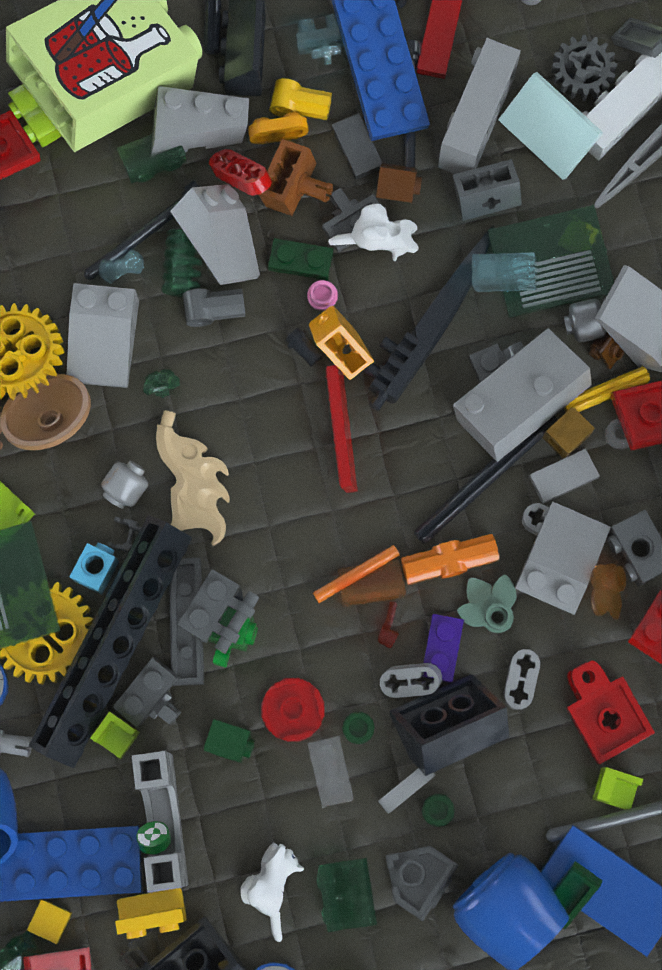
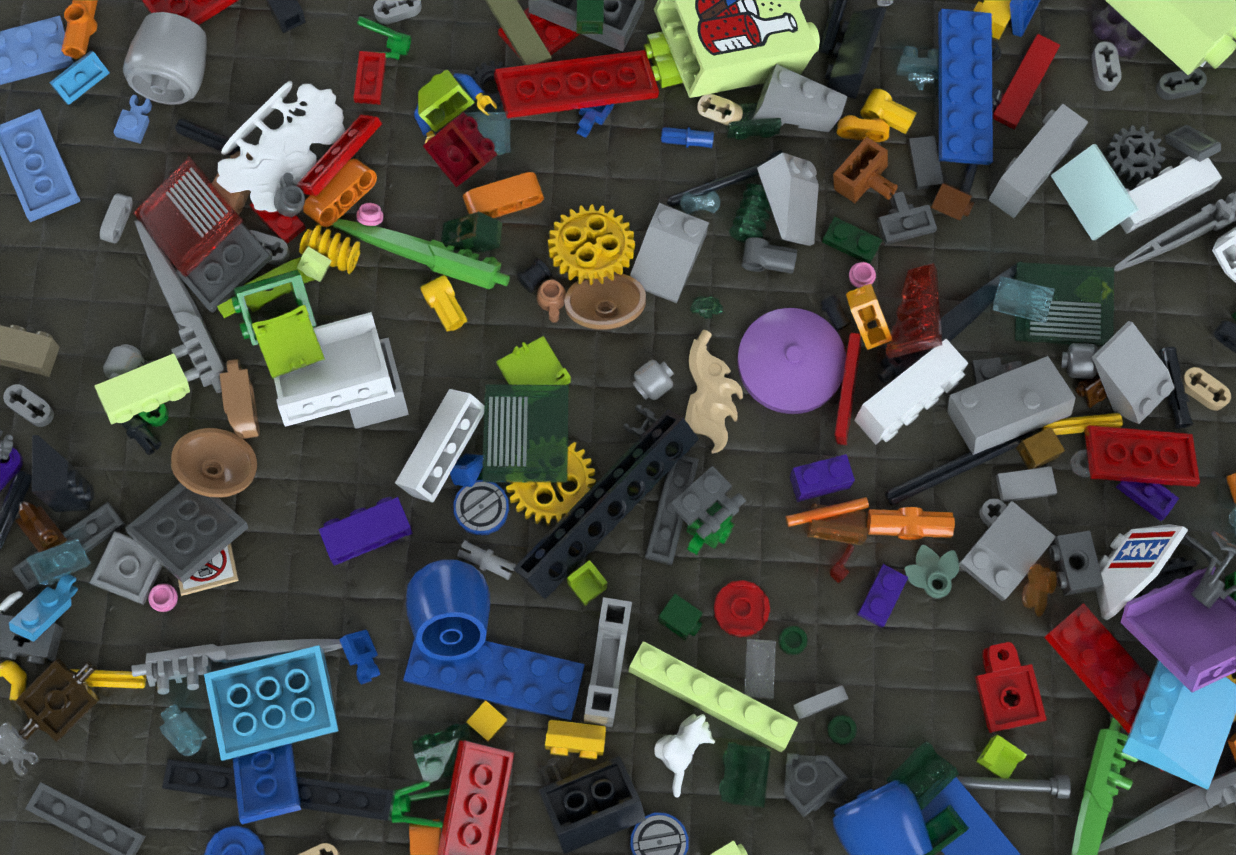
camera: 10 degrees right, 5 degrees down
medium azure brick [70,542,119,595] -> none
dark grey hinge [113,657,182,728] -> none
green tile [136,821,171,855] -> none
red beam [209,149,272,196] -> none
white animal [328,204,419,261] -> none
light grey beam [380,663,442,698] -> none
black slope [389,674,509,776] -> none
dark grey brick [453,159,522,221] -> none
light grey beam [503,649,540,710] -> none
none -> yellowish green brick [628,641,798,752]
none -> blue axle [661,127,714,148]
none -> tan beam [697,94,743,126]
none -> medium lavender dish [737,308,846,414]
none -> dark purple brick [789,454,855,502]
none -> white brick [854,339,968,445]
none -> clear red wing [886,263,942,359]
none -> clear green bracket [887,741,959,811]

